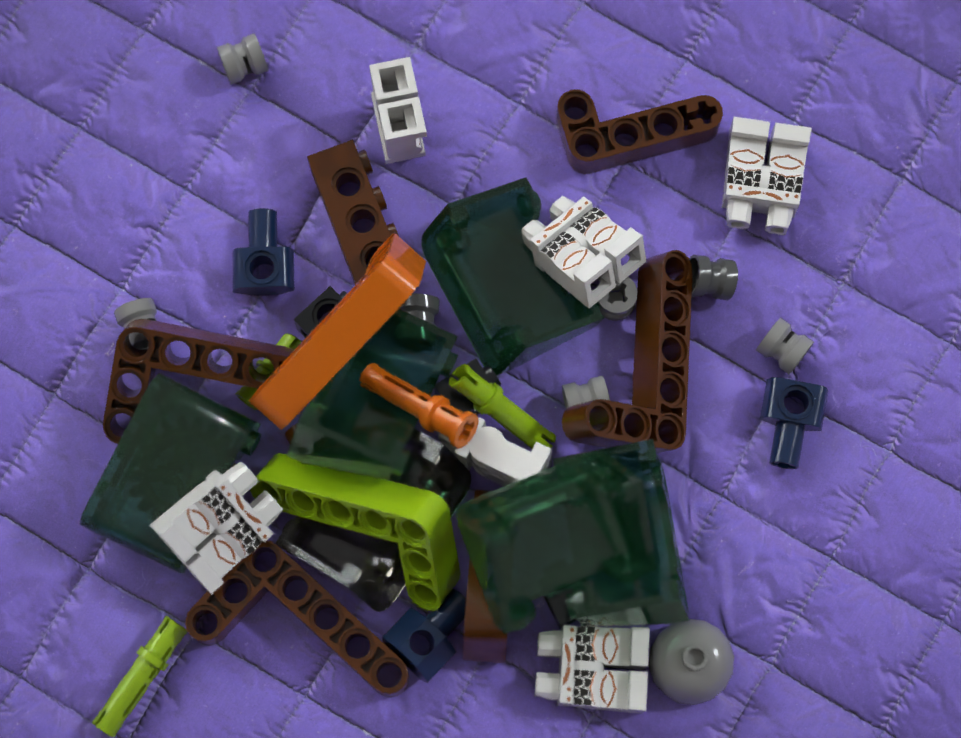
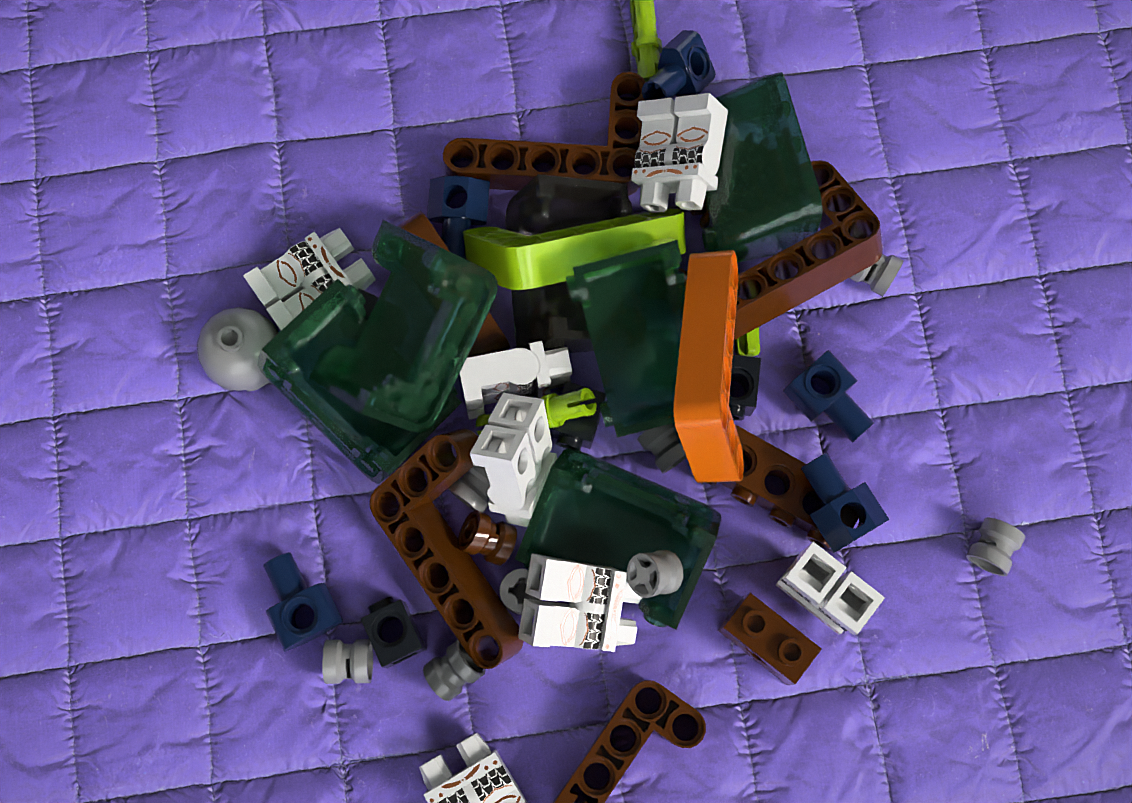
camera: 140 degrees right, 0 degrees up
orange pin [360,363,479,449] -> none
none -> black brick [360,597,427,668]
none -> reddish brown wheel [458,510,517,566]
none -> white hips [470,393,558,527]
none -> light grey wheel [627,550,683,598]
none -> dark blue piece [642,30,716,101]
none -> reddish brown brick [718,593,822,685]
none -> dark blue piece [801,453,889,553]

